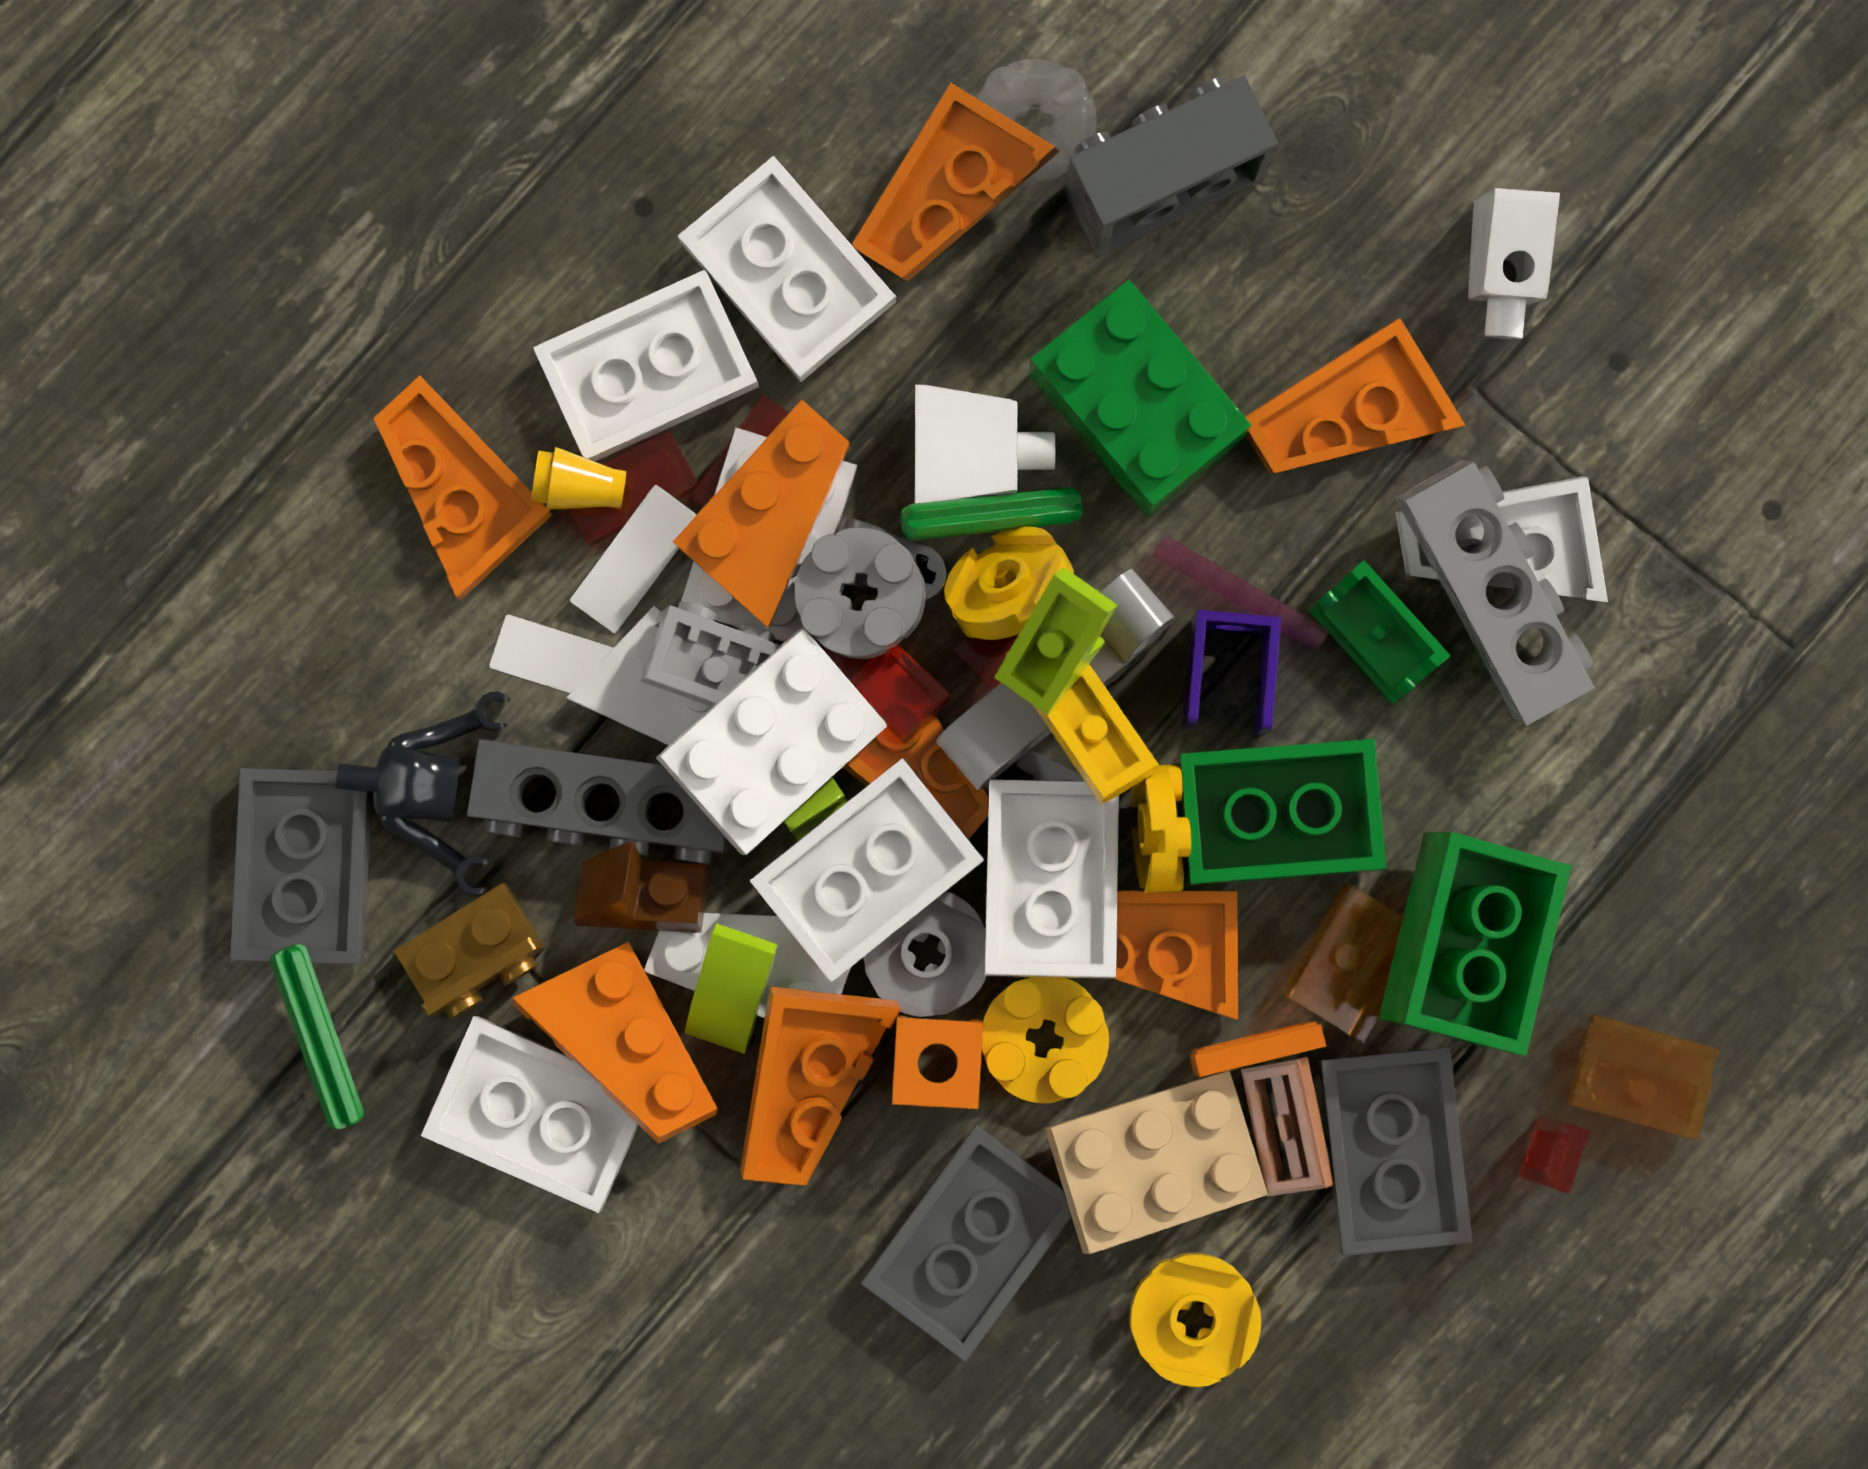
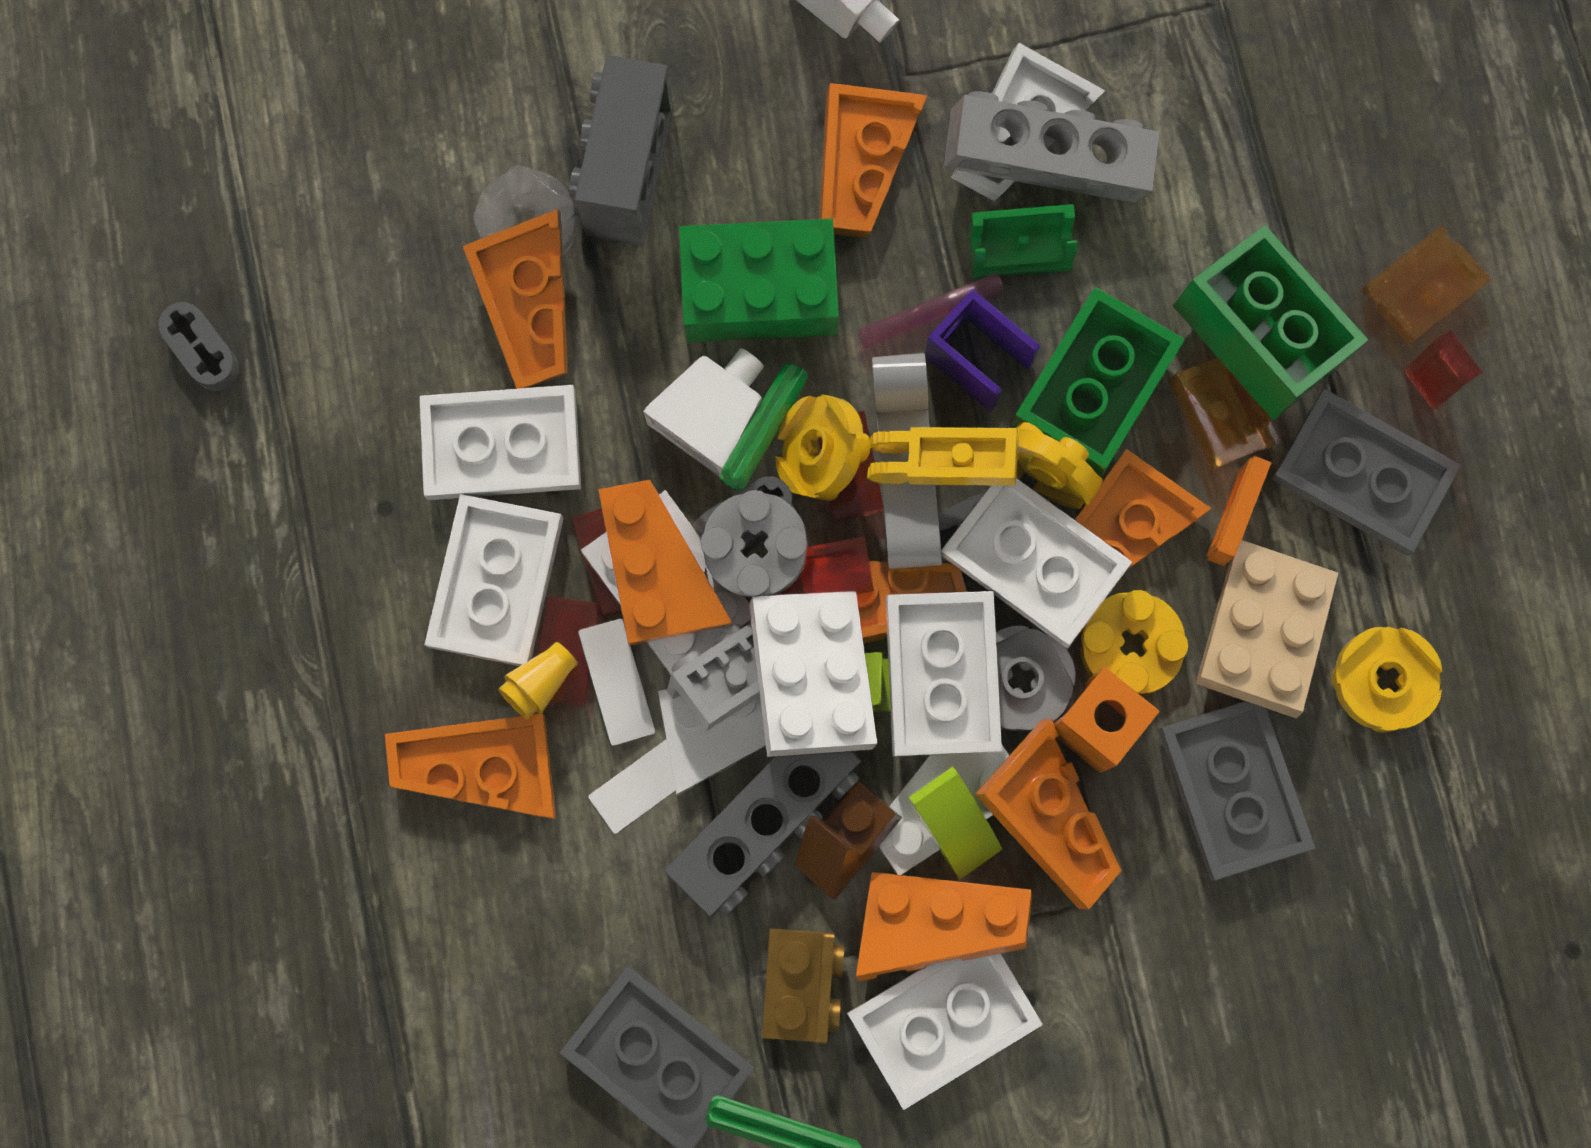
camera: 55 degrees left, 5 degrees down
black piece [335,691,510,895] -> none
lime slope [994,568,1118,715] -> none
nougat tile [1241,1057,1334,1197] -> none

